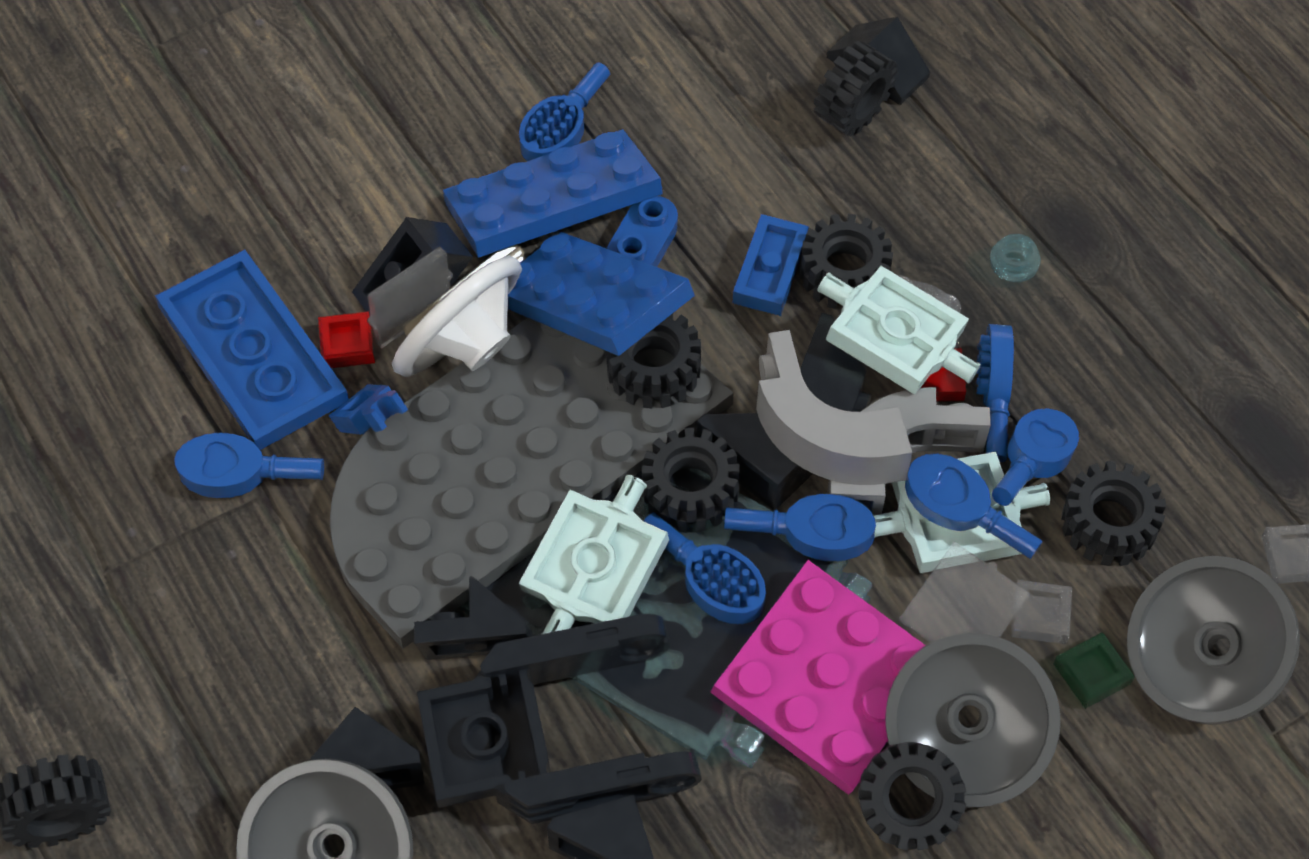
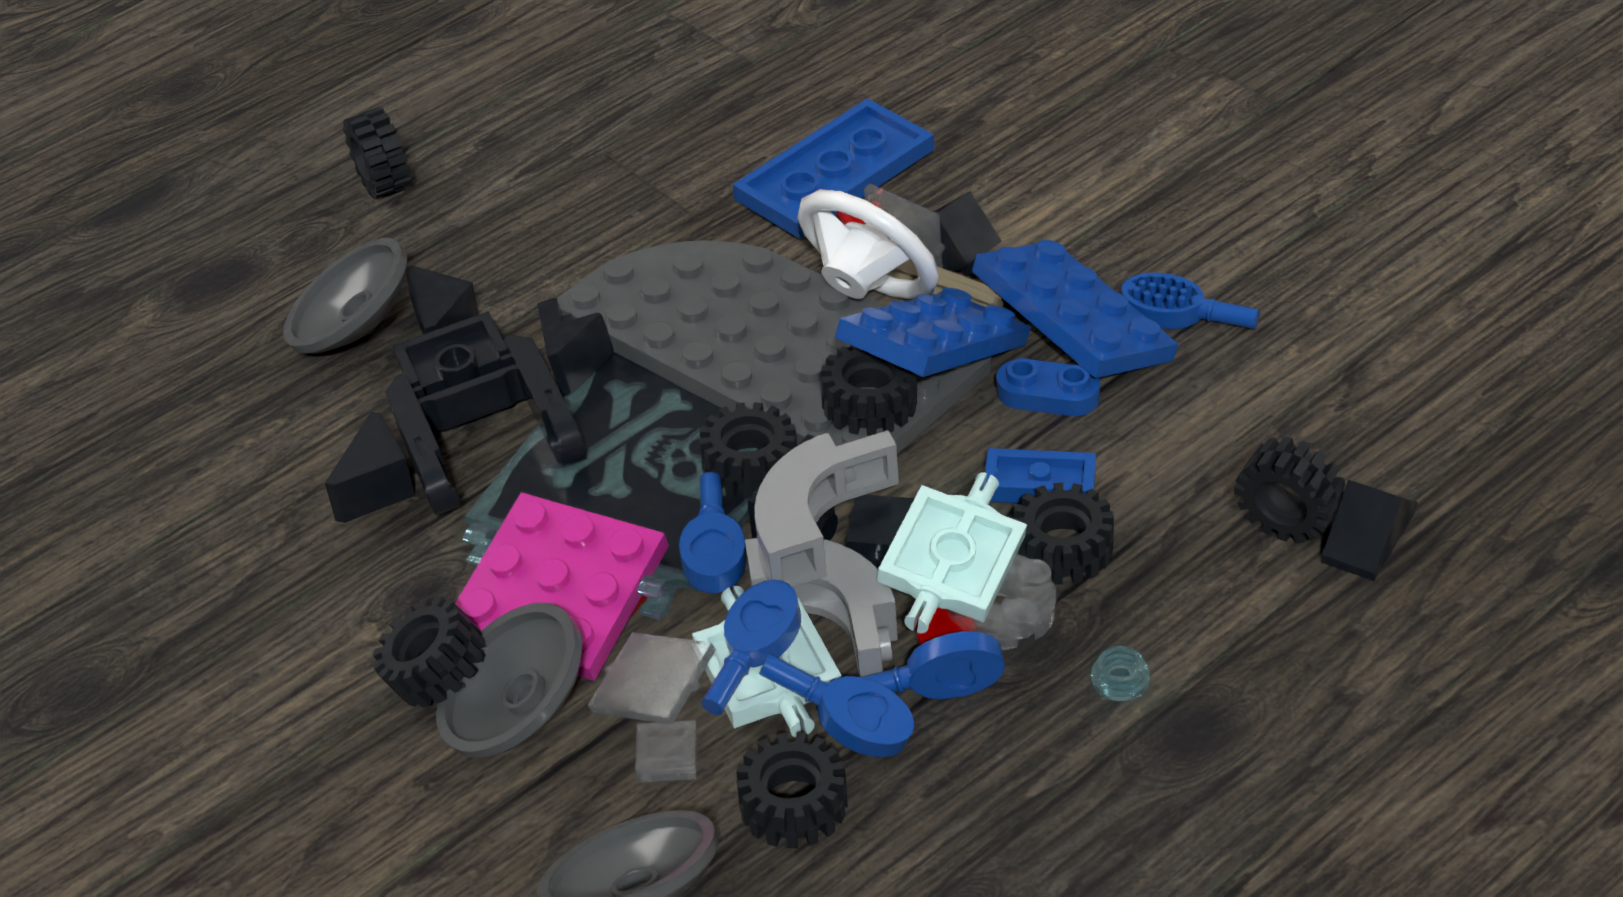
camera: 85 degrees right, 15 degrees down
blue piece [175,433,324,498] -> none
blue plate [329,384,408,435] -> none
light aqua plate [519,475,669,634] -> none
blue piece [643,512,766,624] -> none
clear green tile [1053,632,1135,709] -> none

